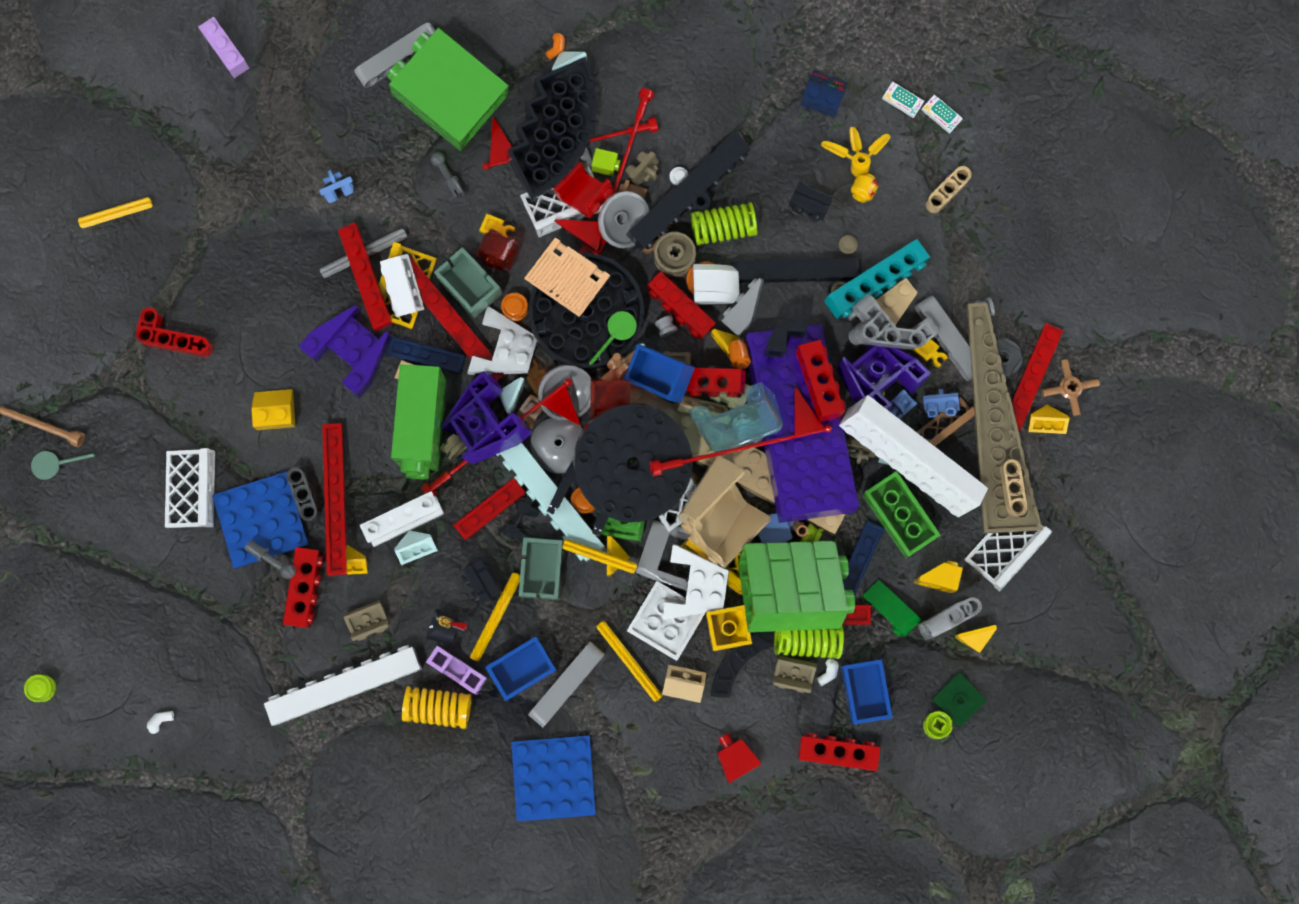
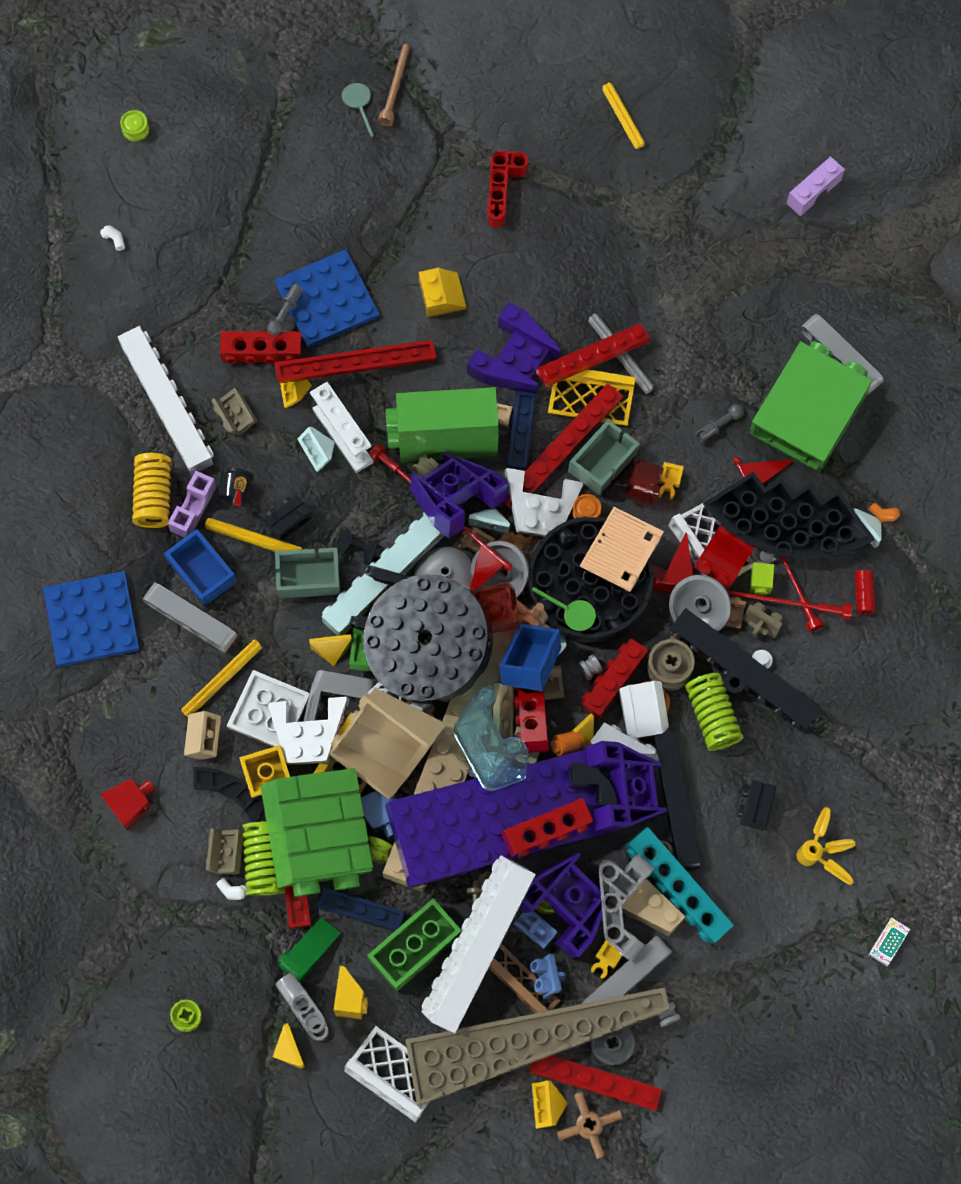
camera: 85 degrees right, 10 degrees down
white fence [165,448,215,528] -> none
dark grey beam [287,467,320,522] -> none
medium blue hips [319,170,354,203] -> none
white brick [380,254,424,317] -> none
red tile [453,478,526,541] -> none
yellow axle [563,539,637,574] -> none
red piece [650,387,832,477] -> none
medium nougat piece [792,520,808,537] -> none
red brick [797,733,880,771] -> none
dark blue slope [800,71,848,118] -> none
dark tan plate [839,235,858,254] -> none
blue piece [841,659,893,725] -> none
yellow head [851,173,878,203] -> none
tile [882,82,924,118] -> none
tan beam [926,166,971,213] -> none
dark green plate [931,672,987,728] -> none
tan beam [1000,459,1027,517] -> none
none -> dark purple wedge [586,741,667,832]
none -> red axle [854,570,876,615]

